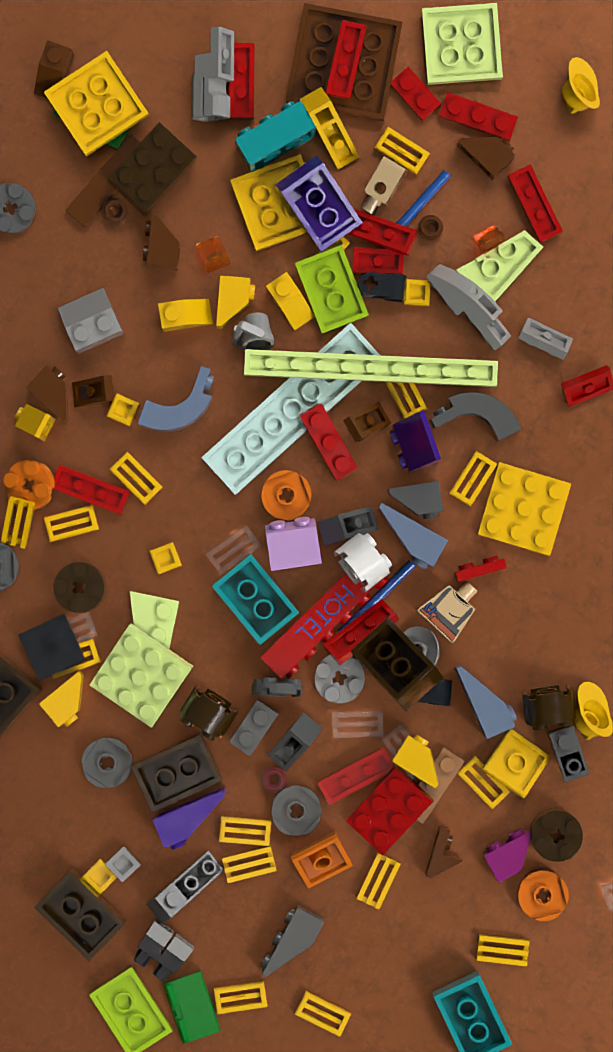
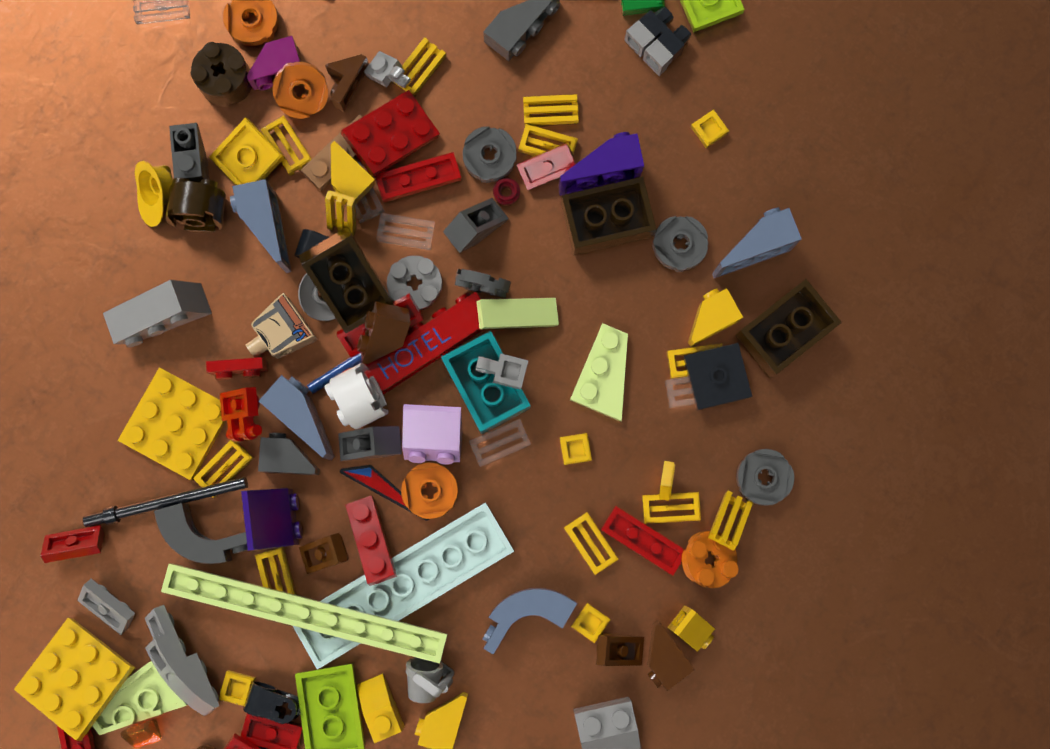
camera: 170 degrees left, 5 degrees down
dark brown brick [34,868,127,961] -> none
dark brown brick [53,562,106,613] -> none
yellowish green plate [90,624,193,728] -> none
light grey plate [105,846,141,882] -> none
dark grey slope [146,851,224,923] -> none
yellow slope [158,299,213,332] -> none
dark brown brick [180,685,239,741] -> none
dark grey brick [229,699,279,756] -> none
orange slope [290,831,353,889] -> none
none -> yellow plate [14,618,135,741]
none -> black bar [83,477,248,527]
none -> light grey wedge [103,280,212,347]
none -> red plate [220,387,262,442]
none -> orange plate [273,62,328,119]
none -> yellow tile [325,190,356,236]
none -> sticker [340,465,429,521]
none -> reddish brown slope [357,302,411,364]
none -> light grey plate [364,51,411,88]
none -> light grey plate [475,354,528,390]
none -> yellowish green tile [477,298,559,329]
none -> plate [517,142,577,190]
none -> yellow tile [659,461,675,501]
none -> sand blue slope [712,207,802,279]

